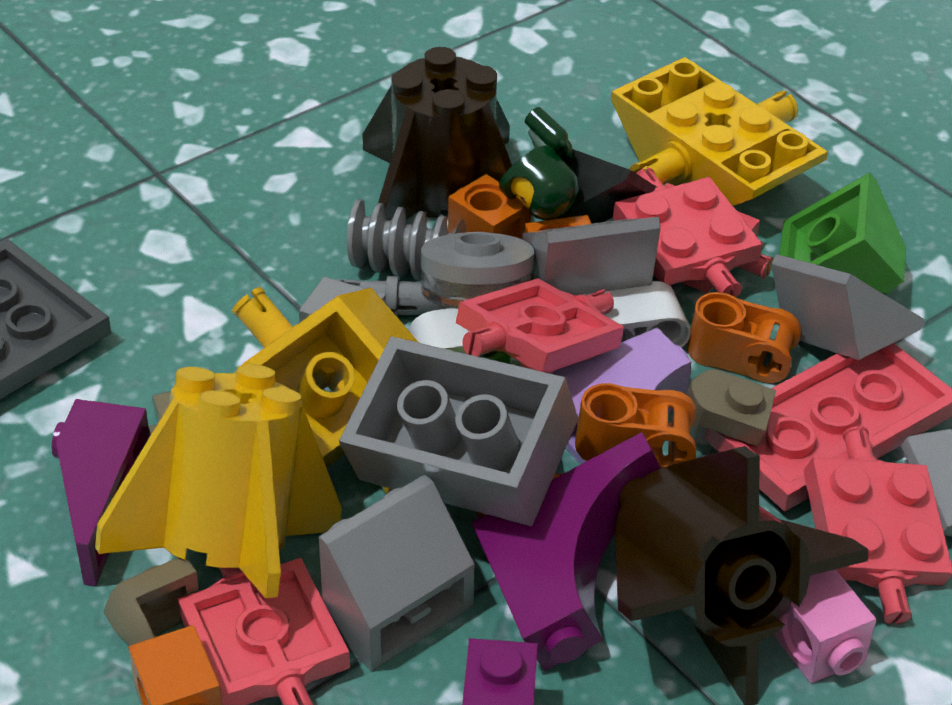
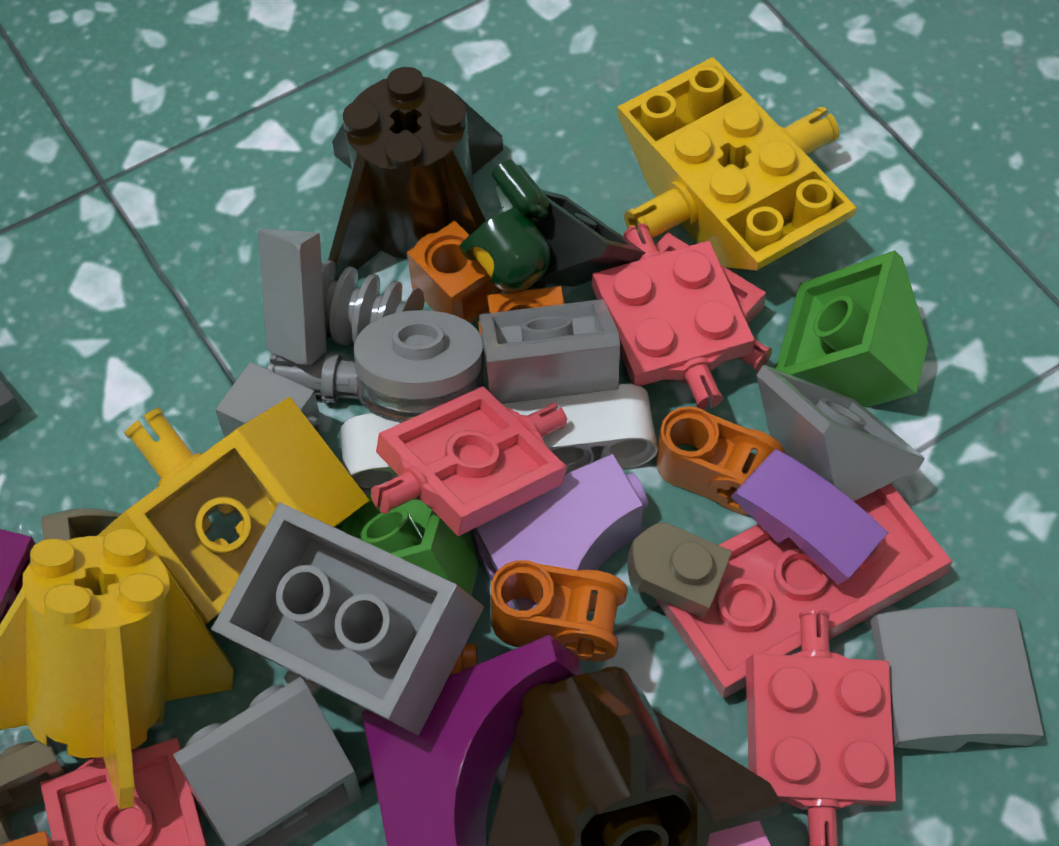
camera: 10 degrees right, 15 degrees up
none -> light grey slope [258,228,327,365]
none -> medium lavender slope [731,449,889,585]

